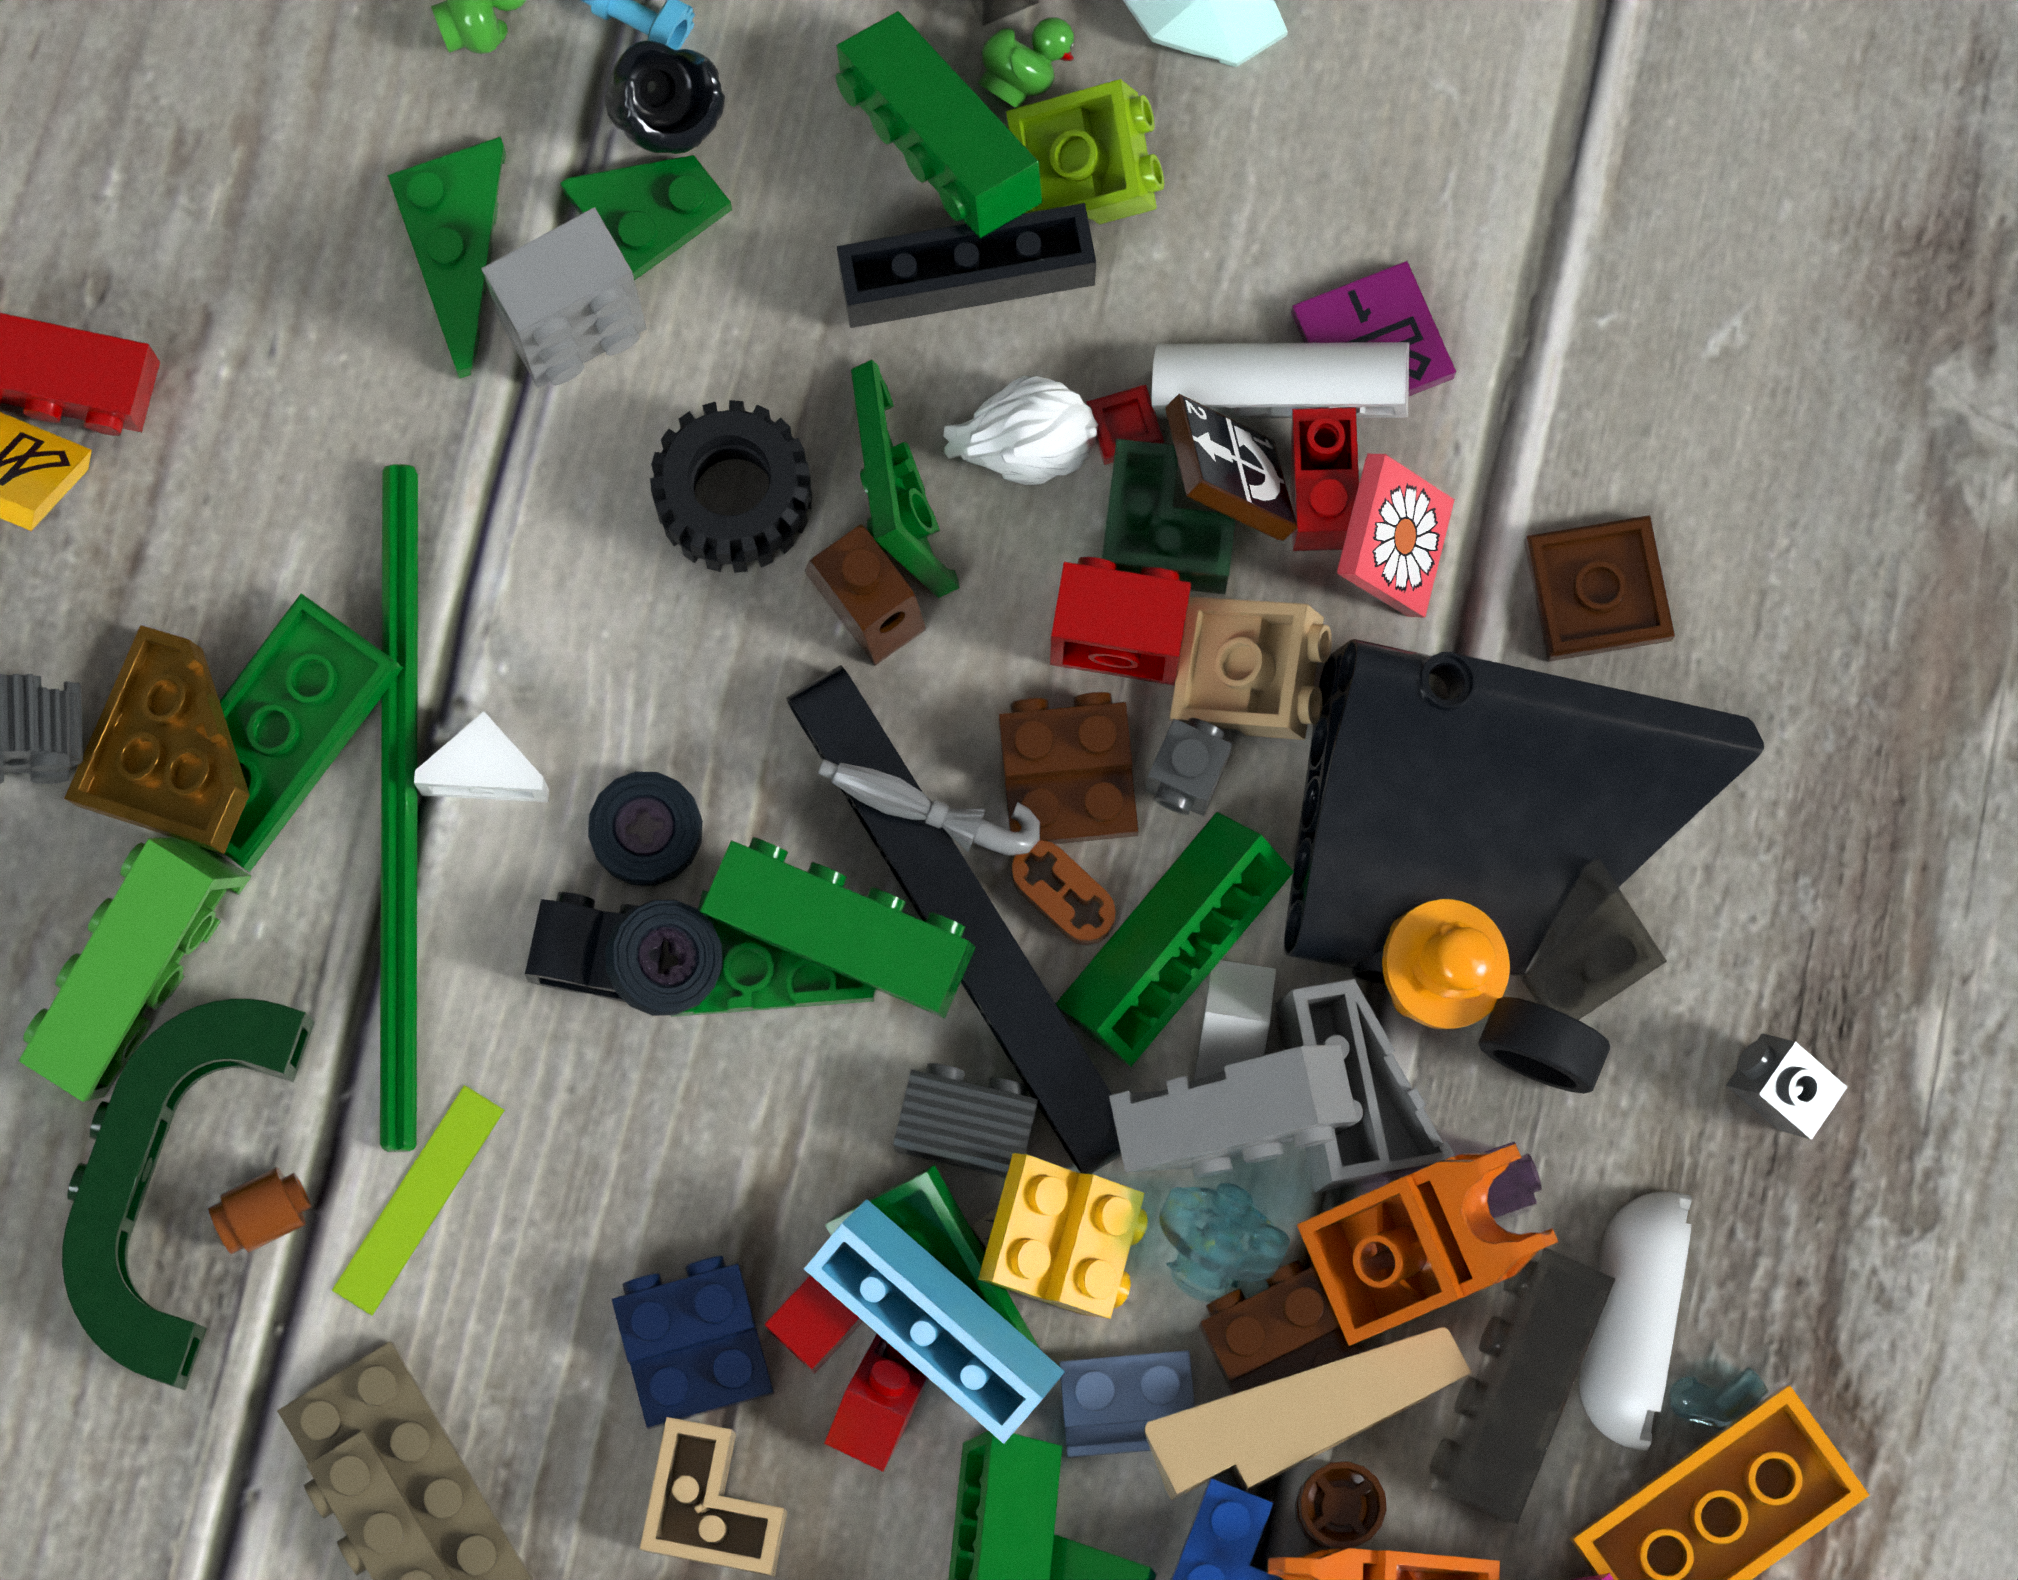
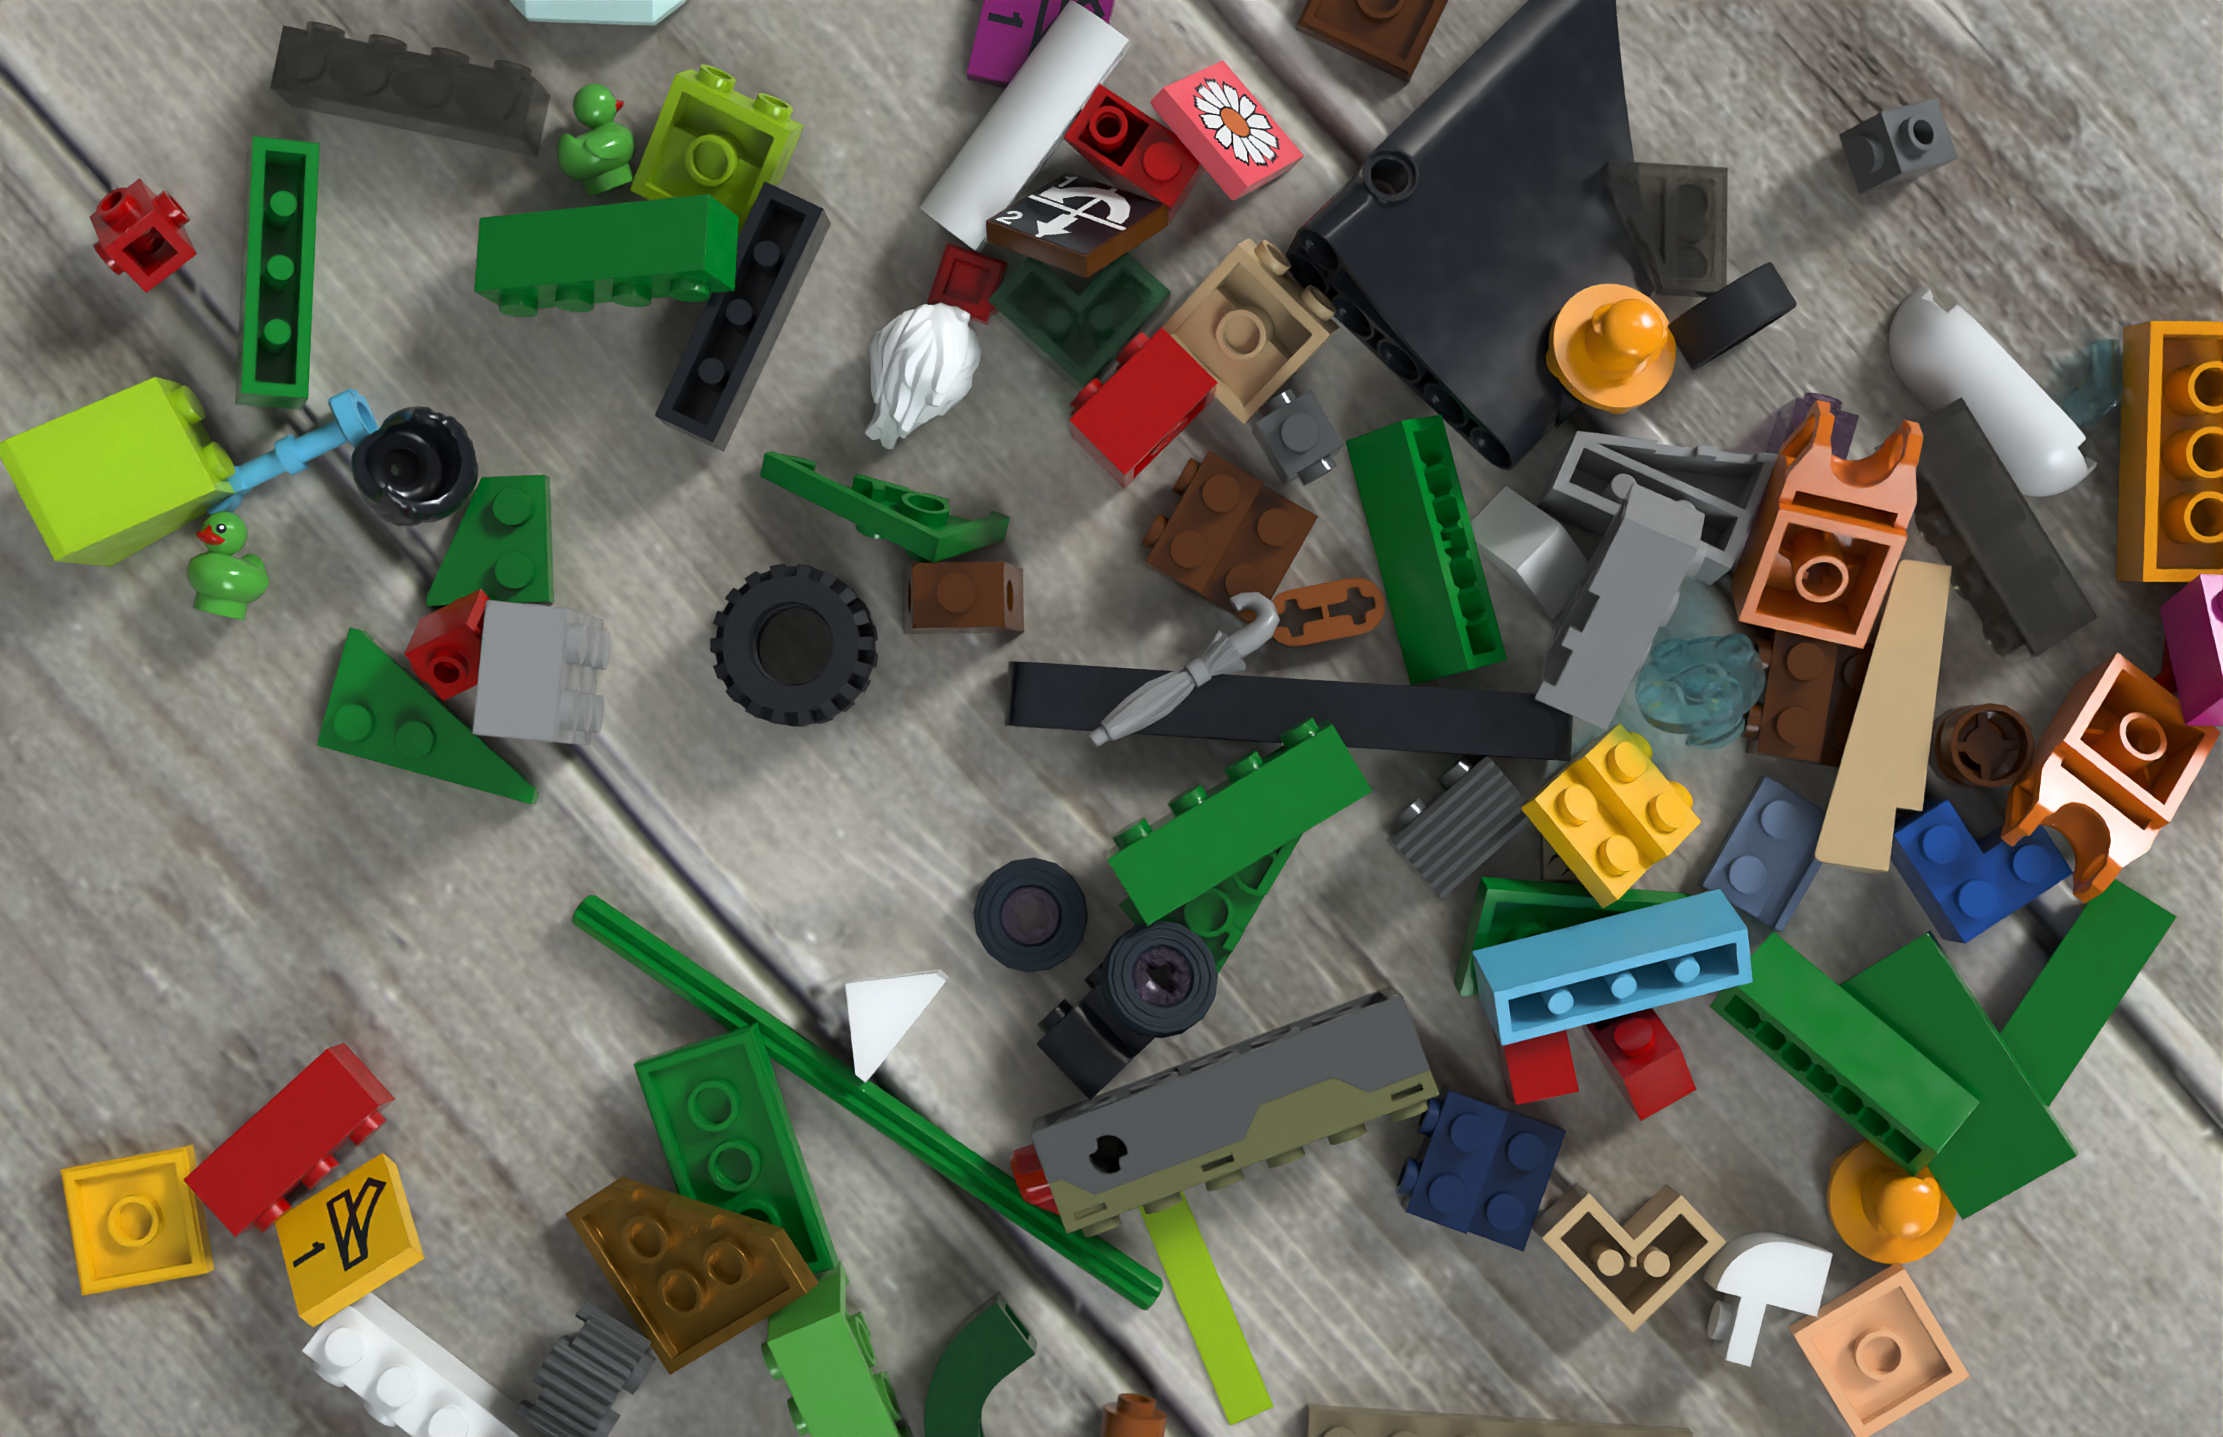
camera: 50 degrees left, 10 degrees up
none -> red brick [404,589,490,701]
none -> dark grey piece [1010,986,1440,1237]

